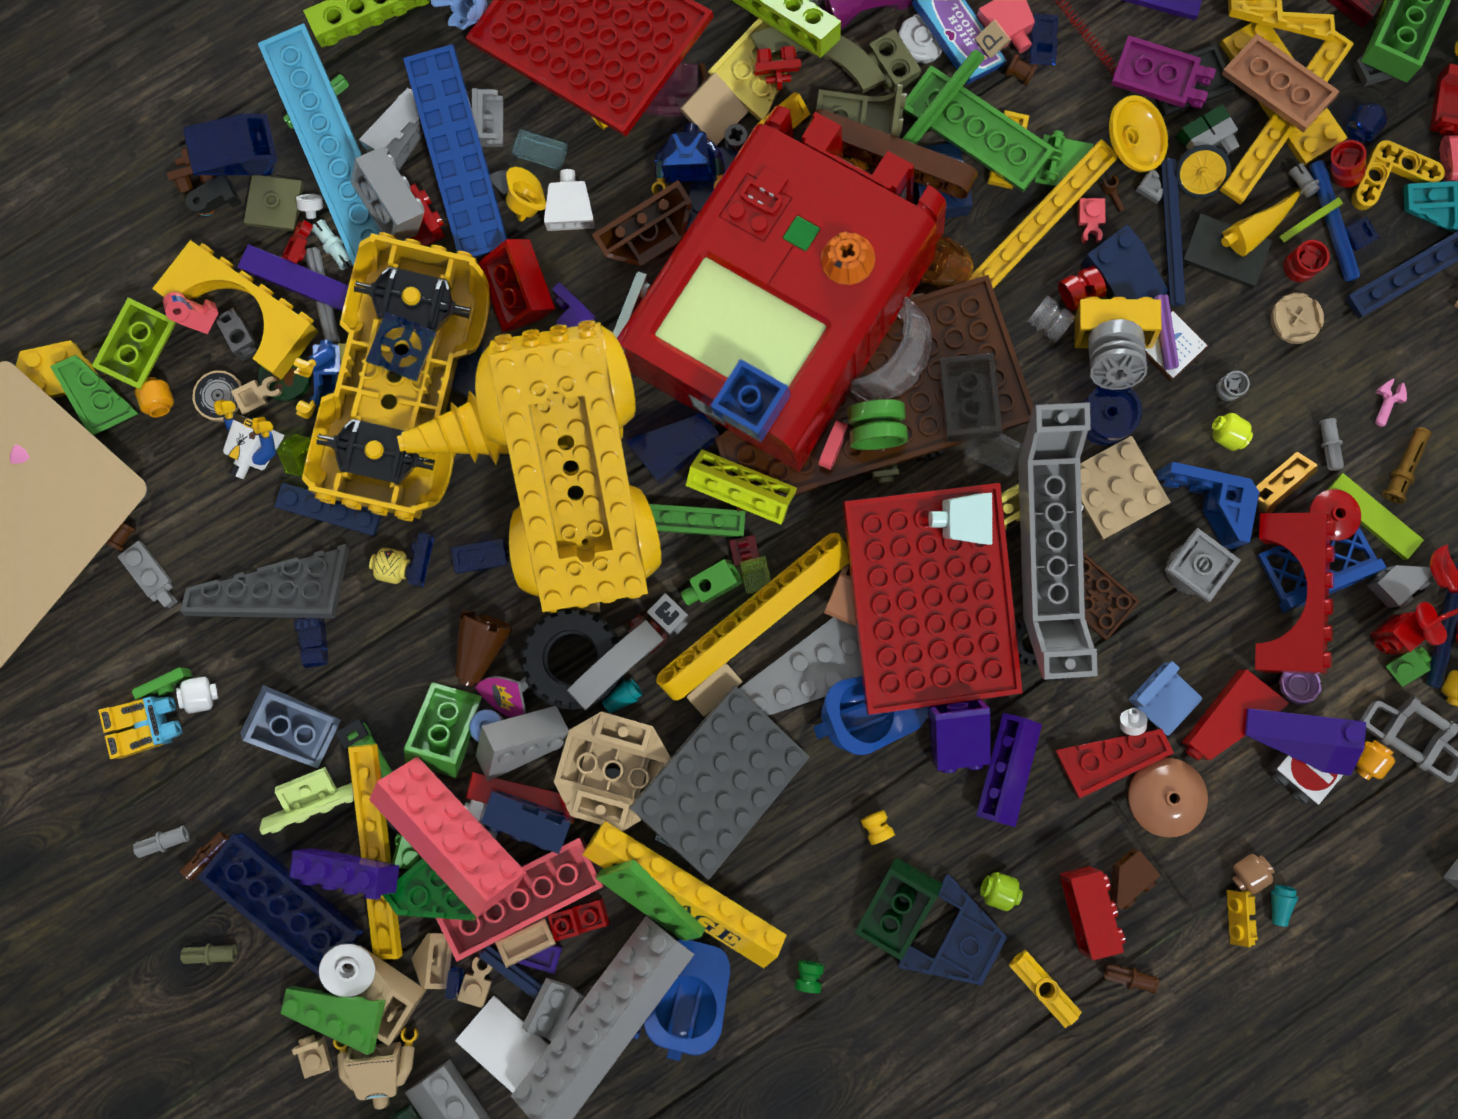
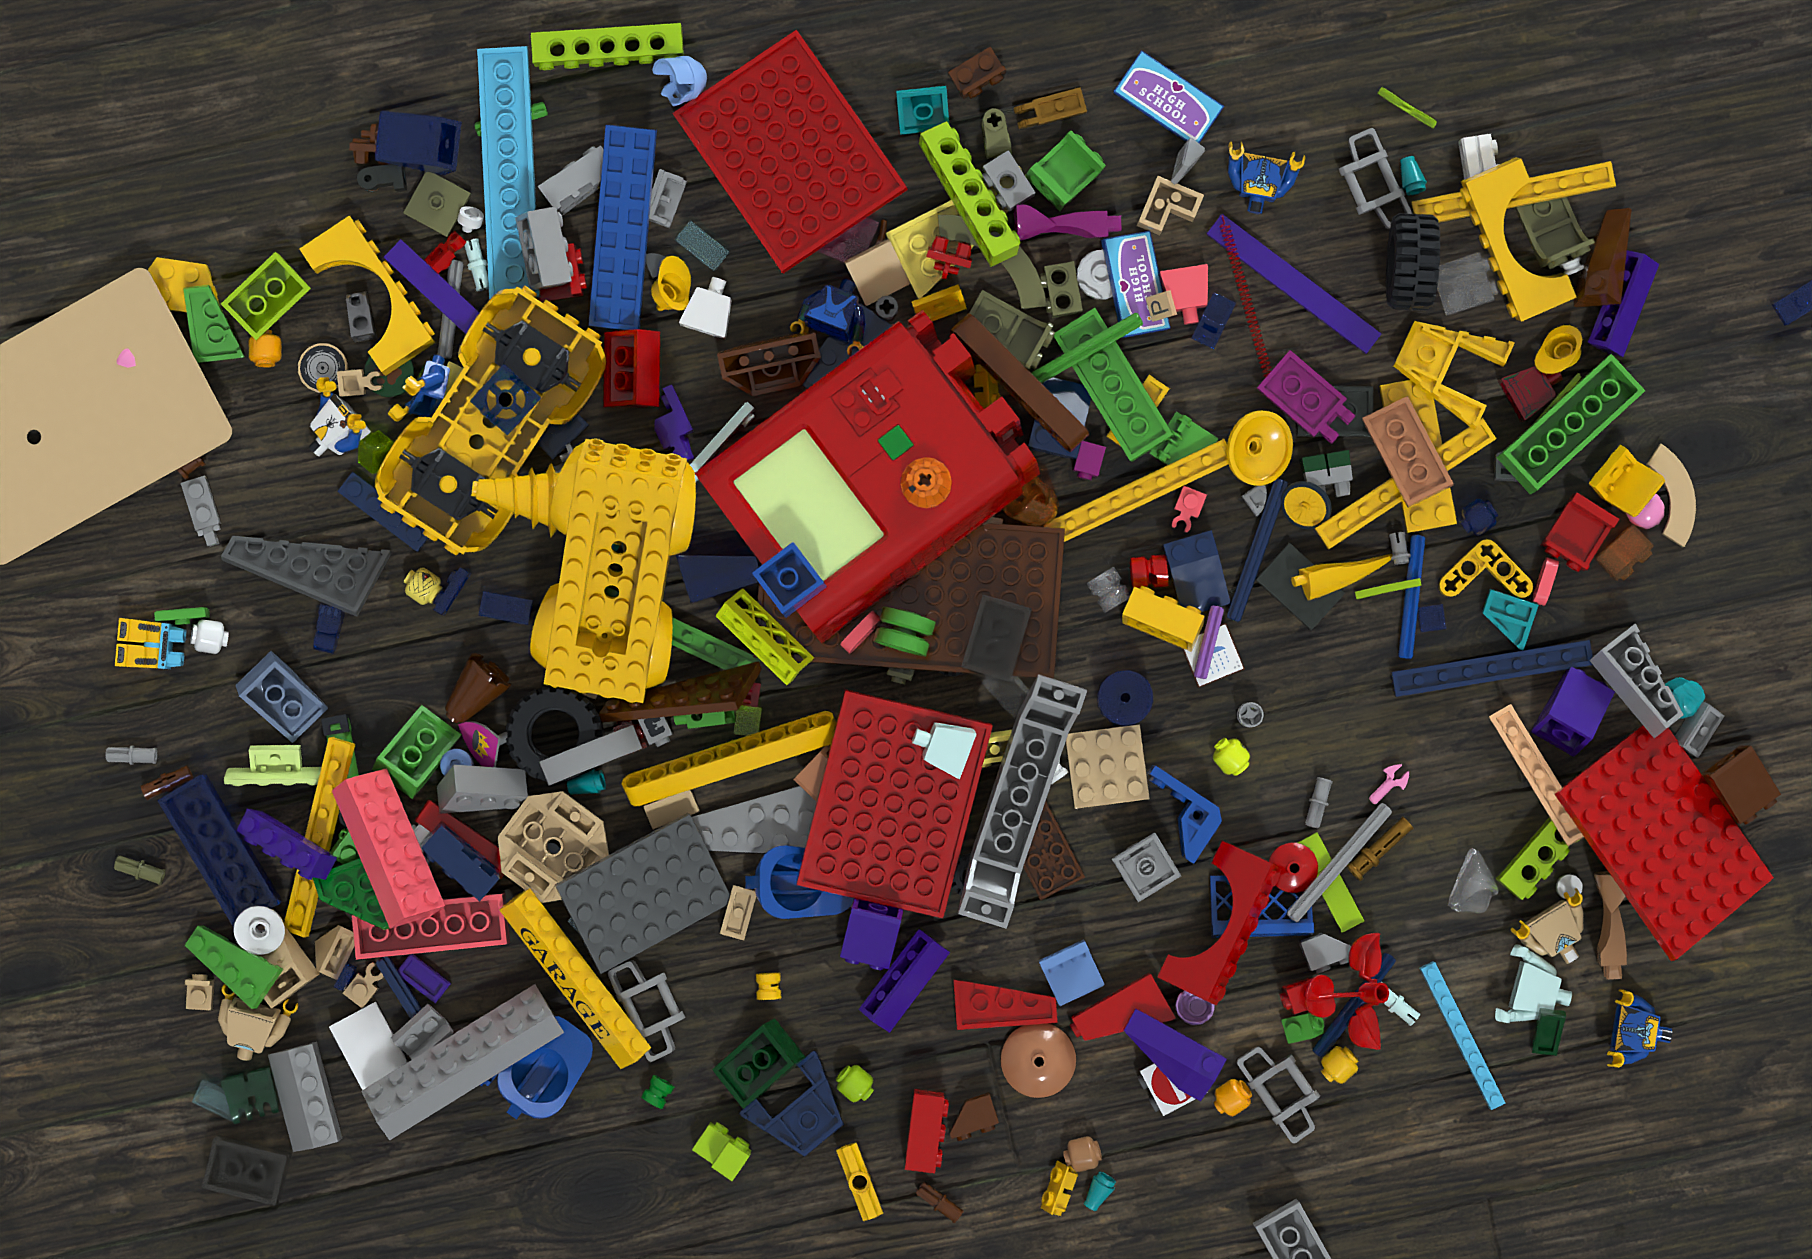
camera: 20 degrees right, 5 degrees up
coral leg [163,292,218,334] -> none
tan tile [495,918,556,968] -> none
red slope [548,898,610,942] -> none
bright green wing [595,860,705,941] -> none
clear windscreen [850,296,932,401] -> none
reddish brown bush [1005,54,1038,86] -> none
light grey wheel [1088,319,1147,390] -> none
reddish brown hand [1102,175,1125,212] -> none
white tile [1120,708,1147,736] -> none
plate [1256,452,1318,513] -> none
tan tile [1271,293,1324,344] -> none
red wheel [1283,240,1330,283] -> none
red wheel [1331,140,1367,187] -> none
none -> reddish brown wing [599,661,762,722]
none -> light grey bar [608,960,686,1062]
none -> lime brick [692,1122,752,1181]
none -> tan plate [720,885,756,940]
none -> magenta brick [1073,441,1106,480]
none -> light grey axle [1287,803,1392,922]

